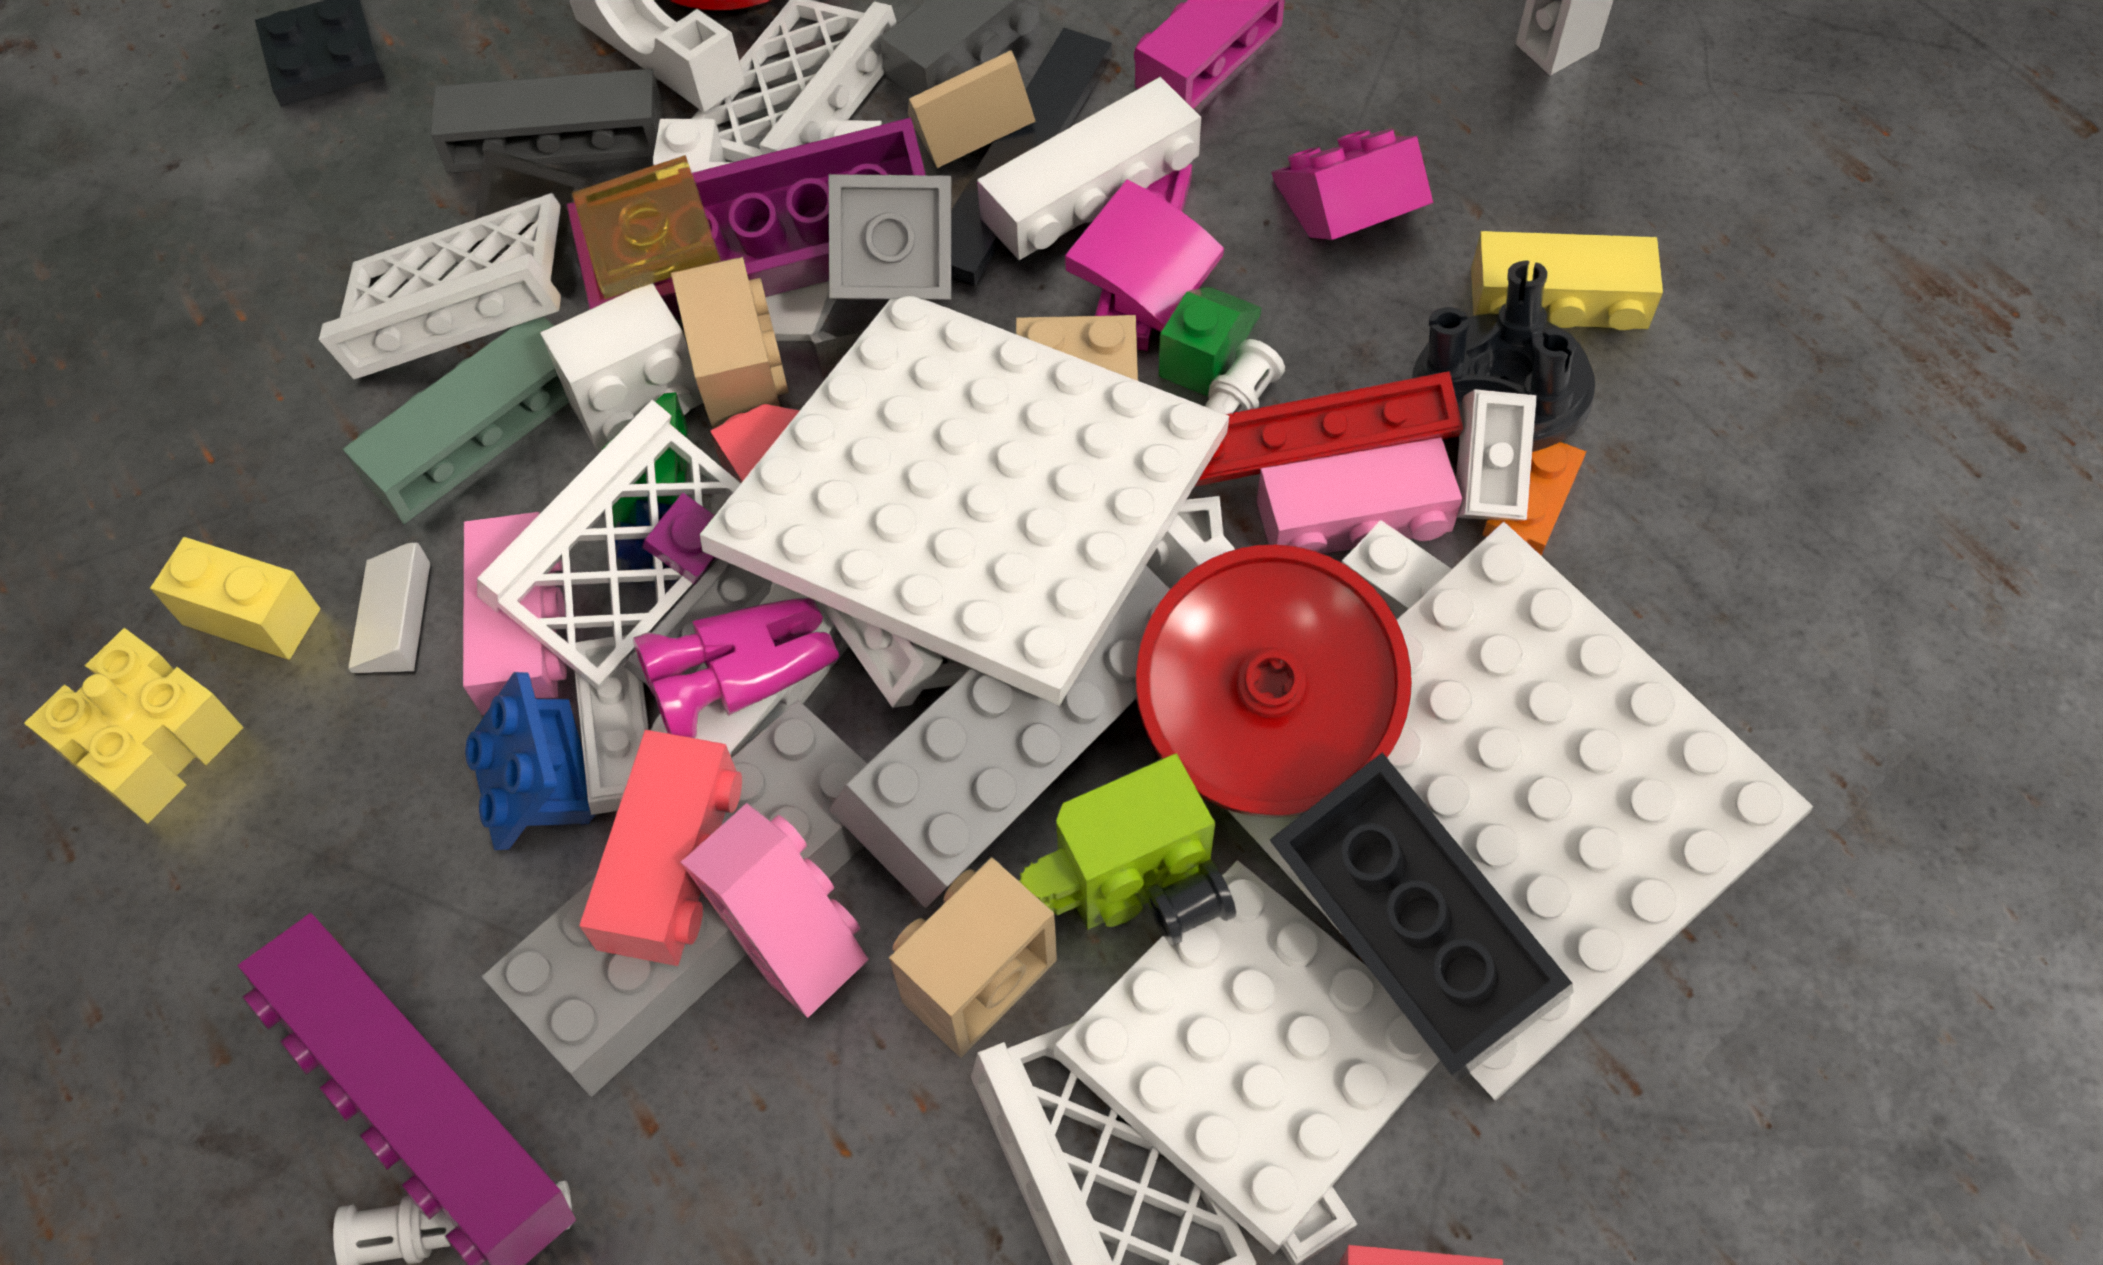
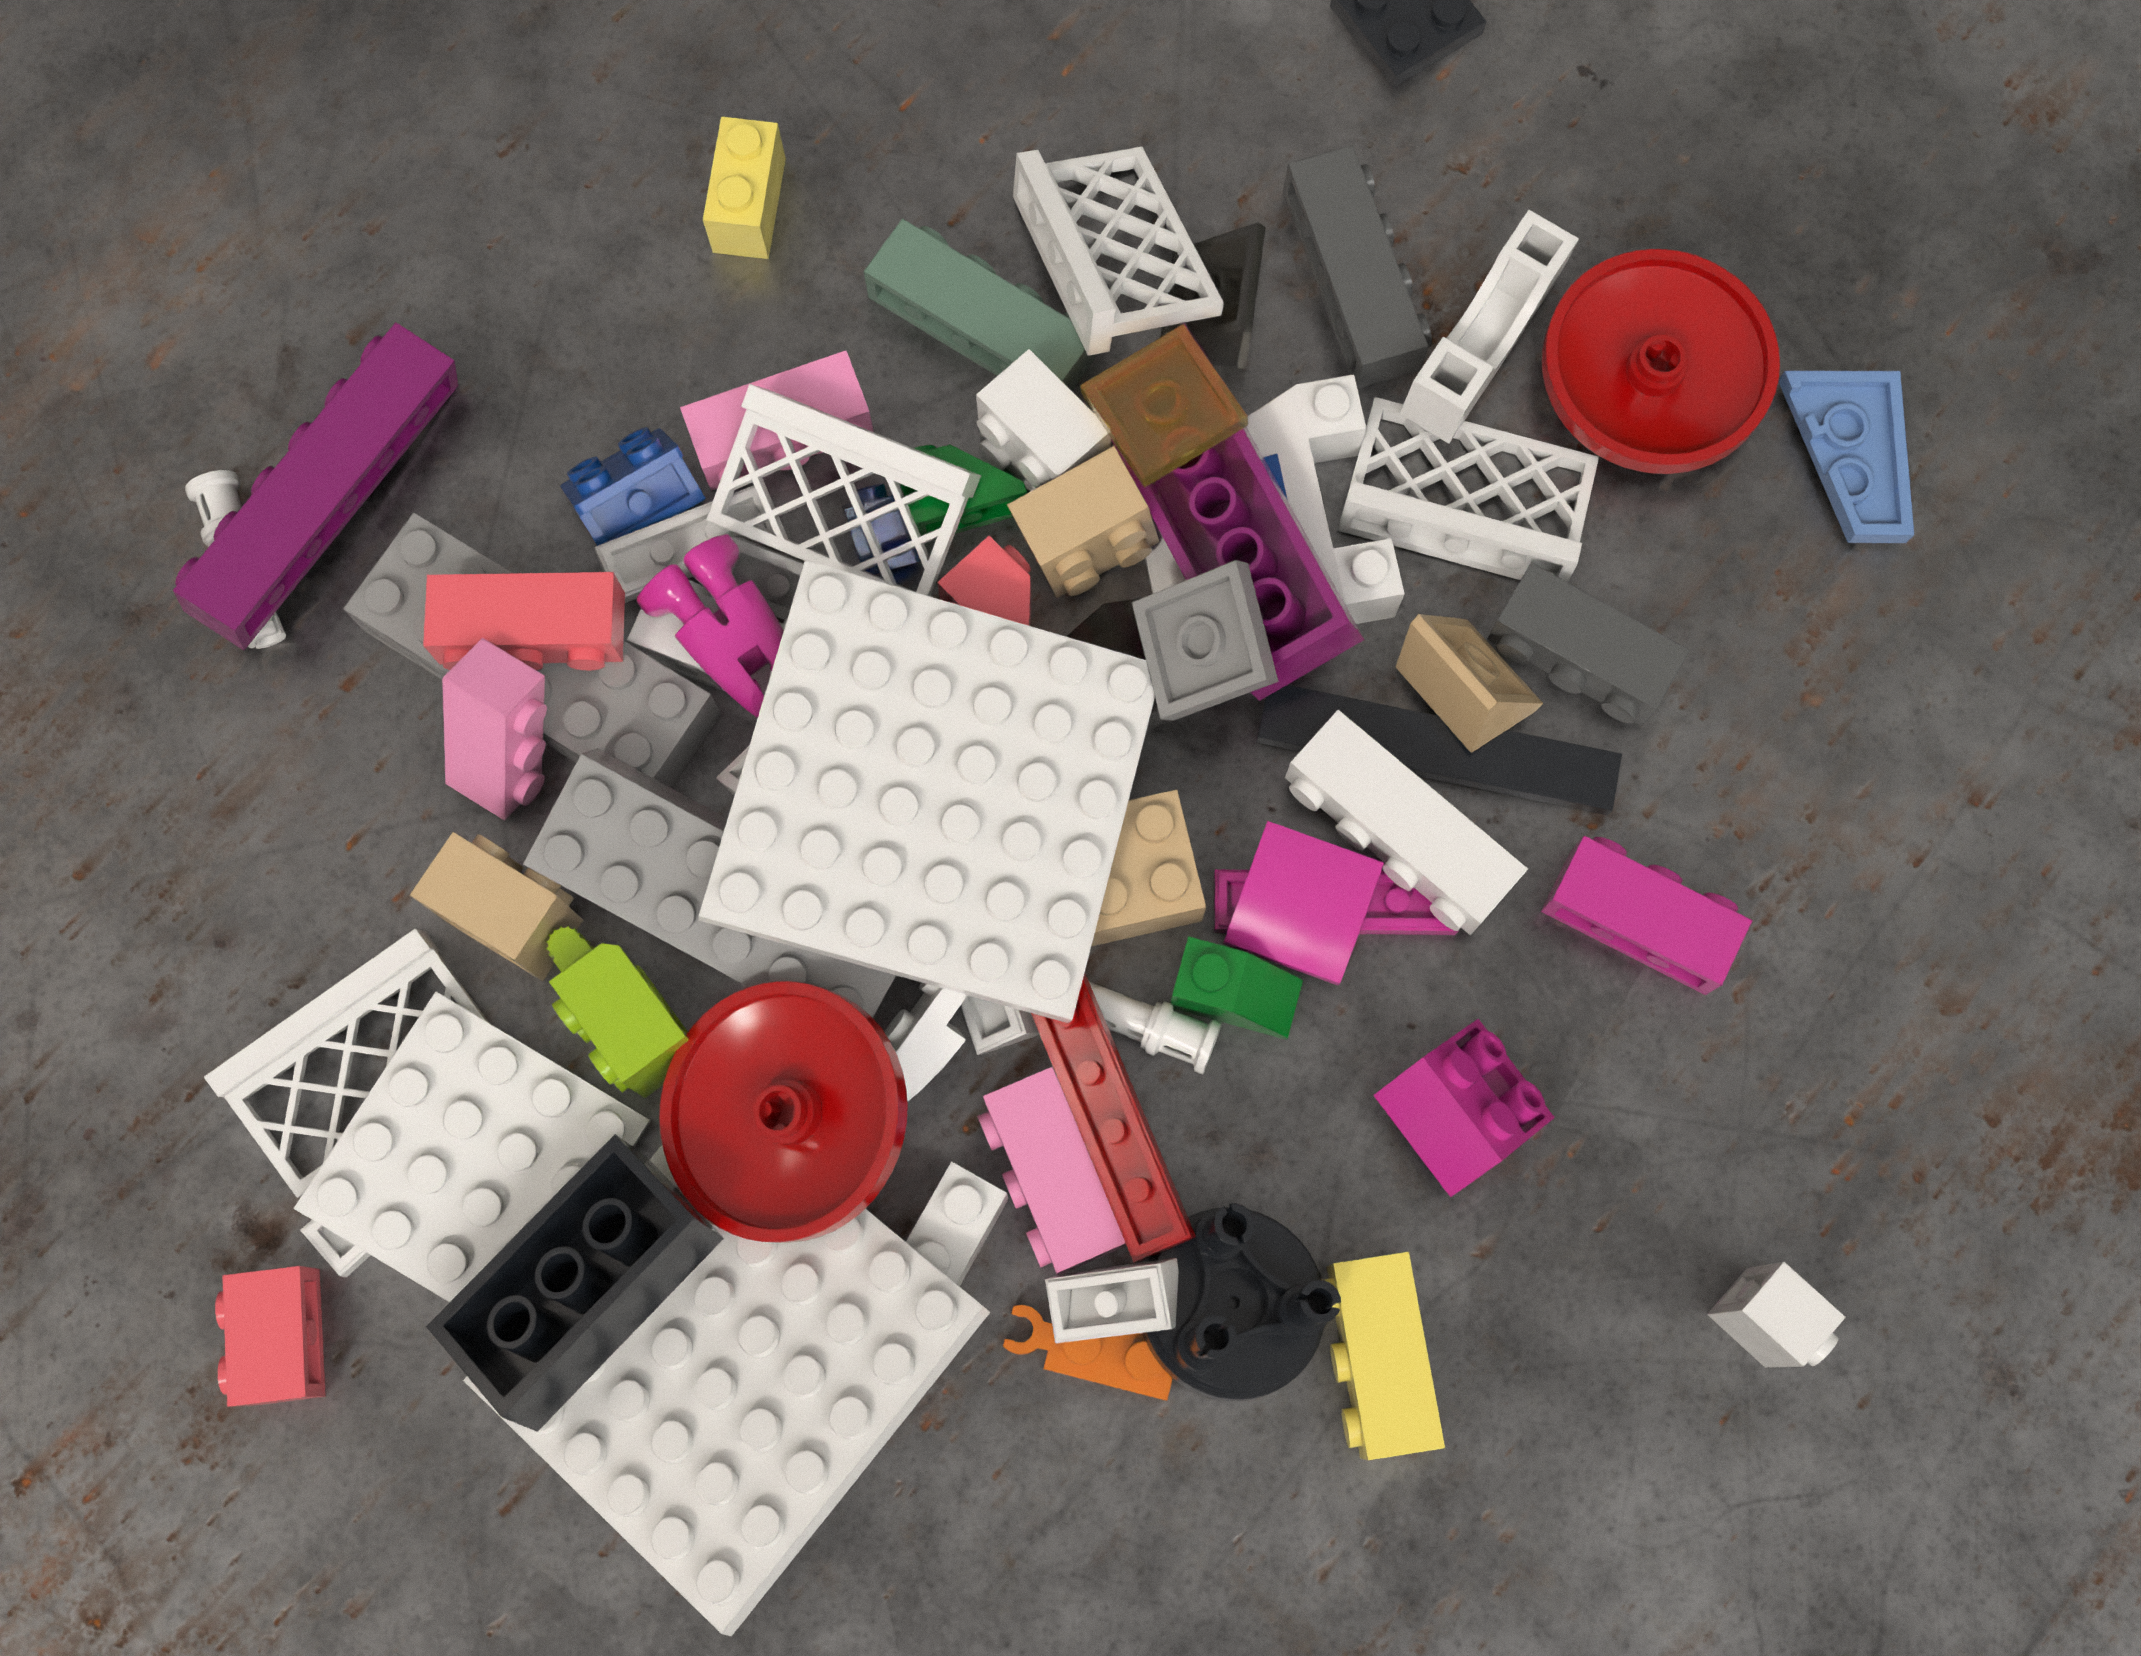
camera: 75 degrees right, 15 degrees up
light yellow brick [24,628,244,824] -> none
white slope [348,542,430,673] -> none
magenta plate [642,493,716,585] -> none
black bush [1145,859,1237,946] -> none

